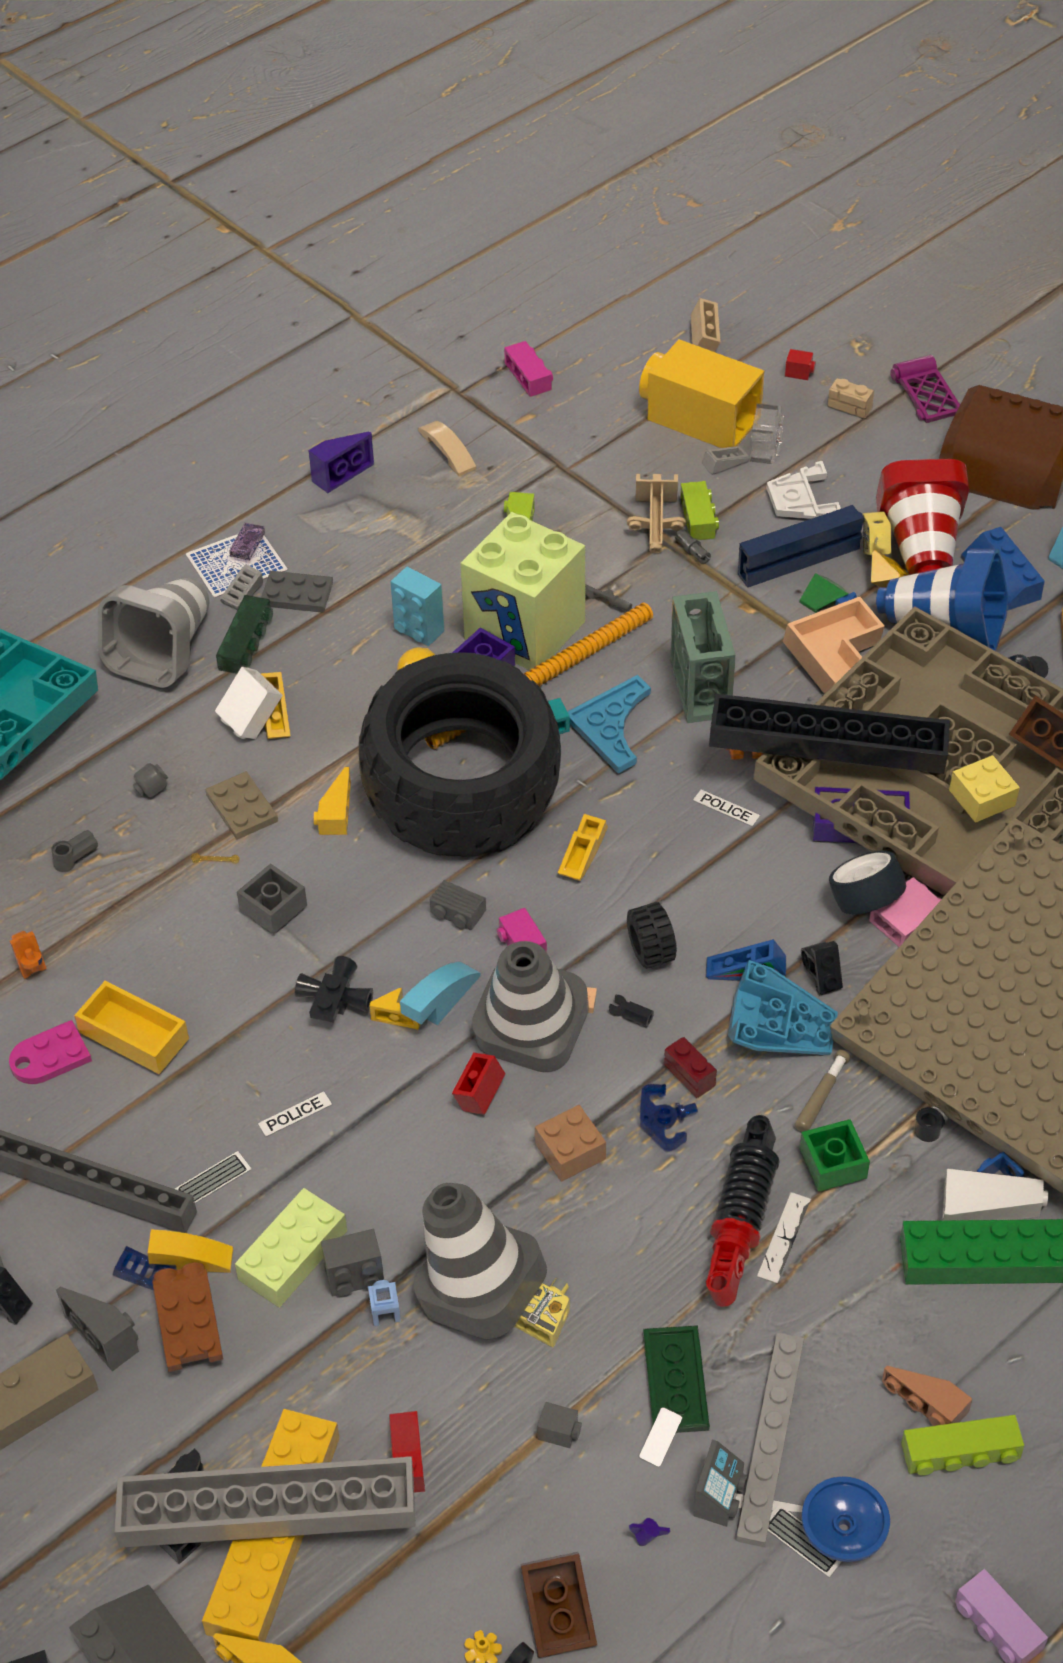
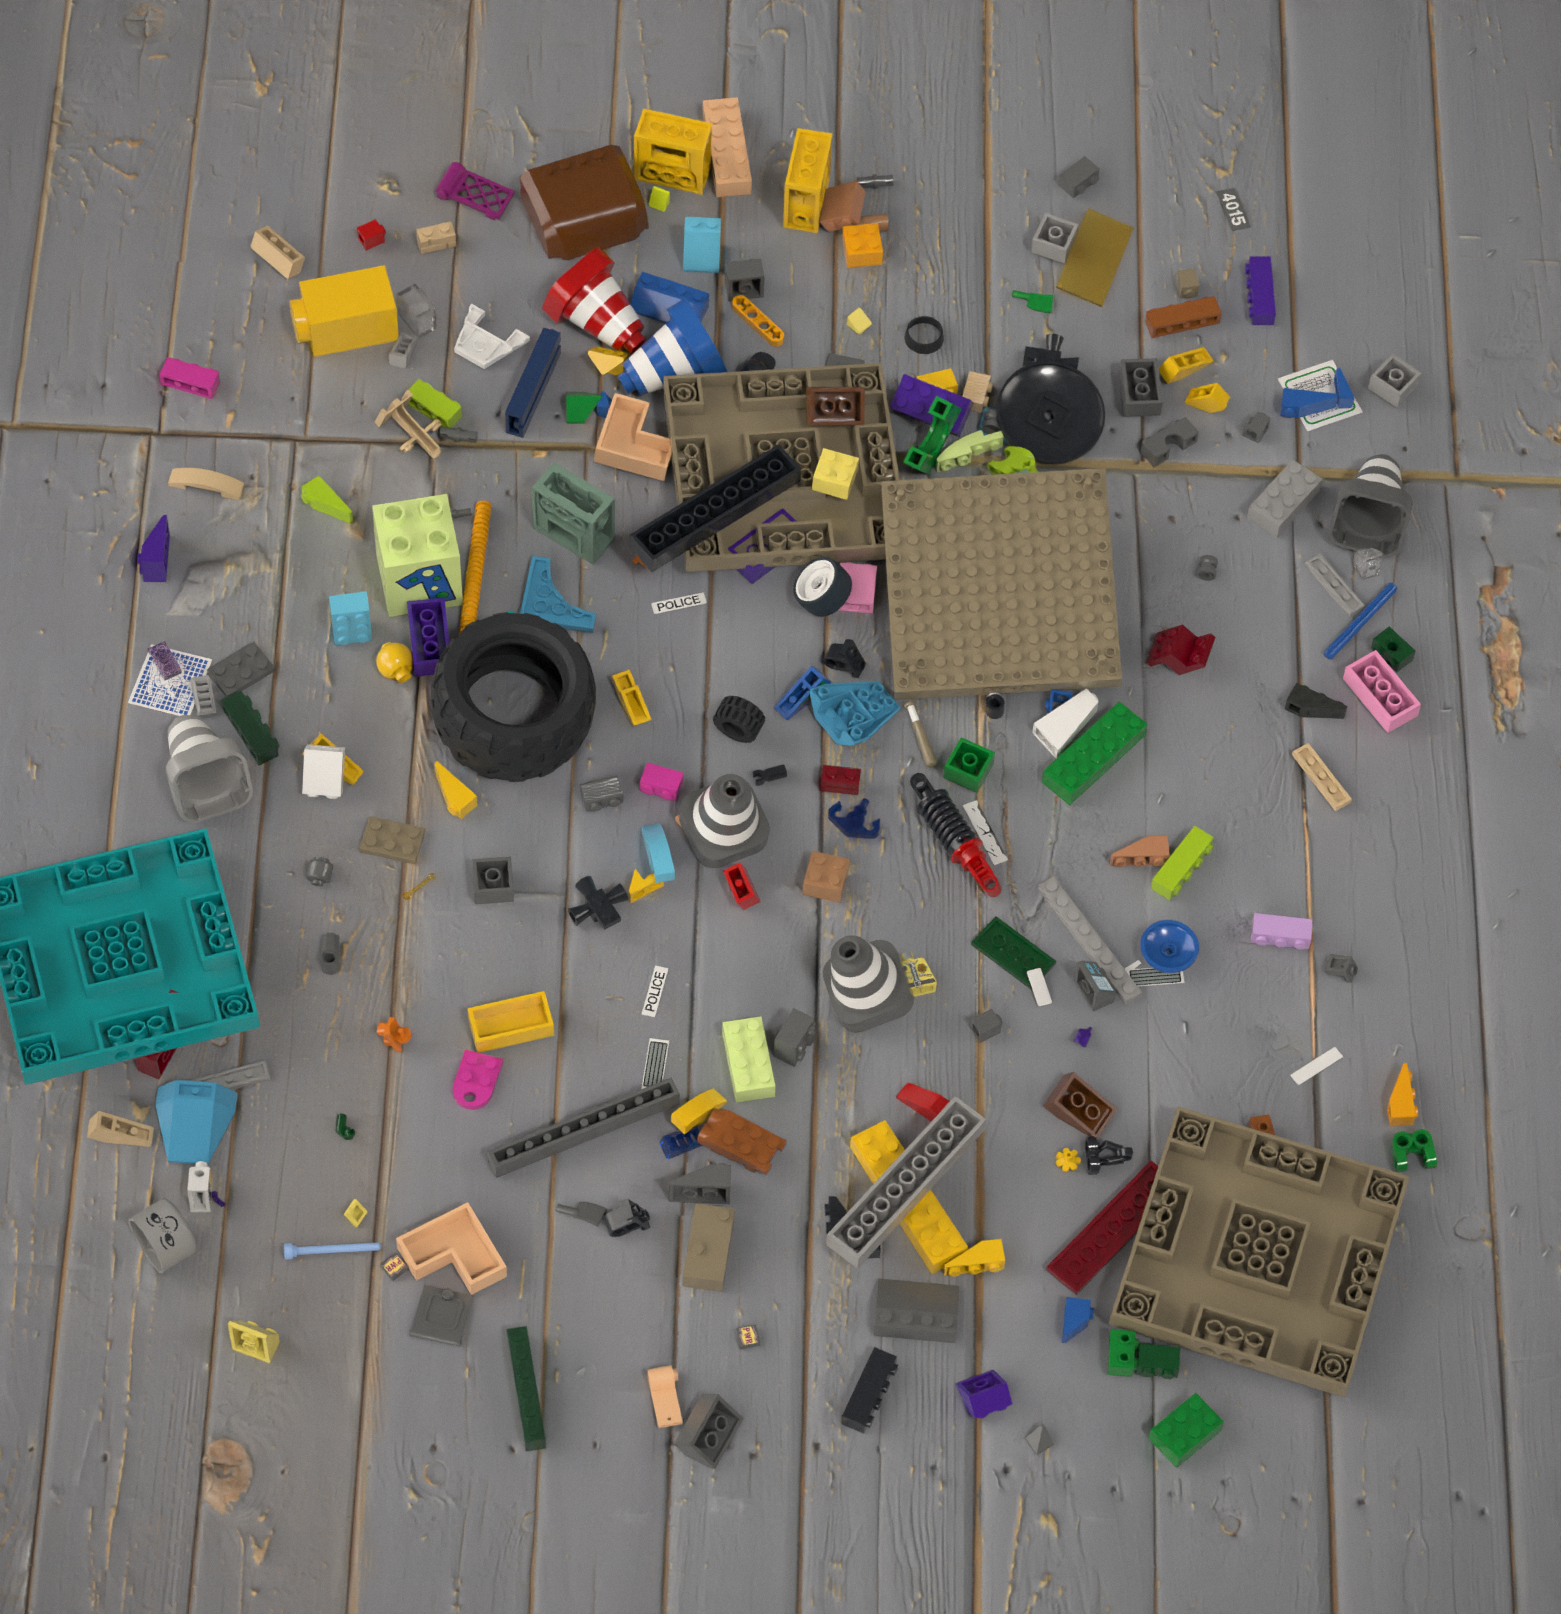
camera: 50 degrees left, 10 degrees up
light blue window [368,1280,401,1326] -> none
light yellow torso [863,512,891,555] -> none

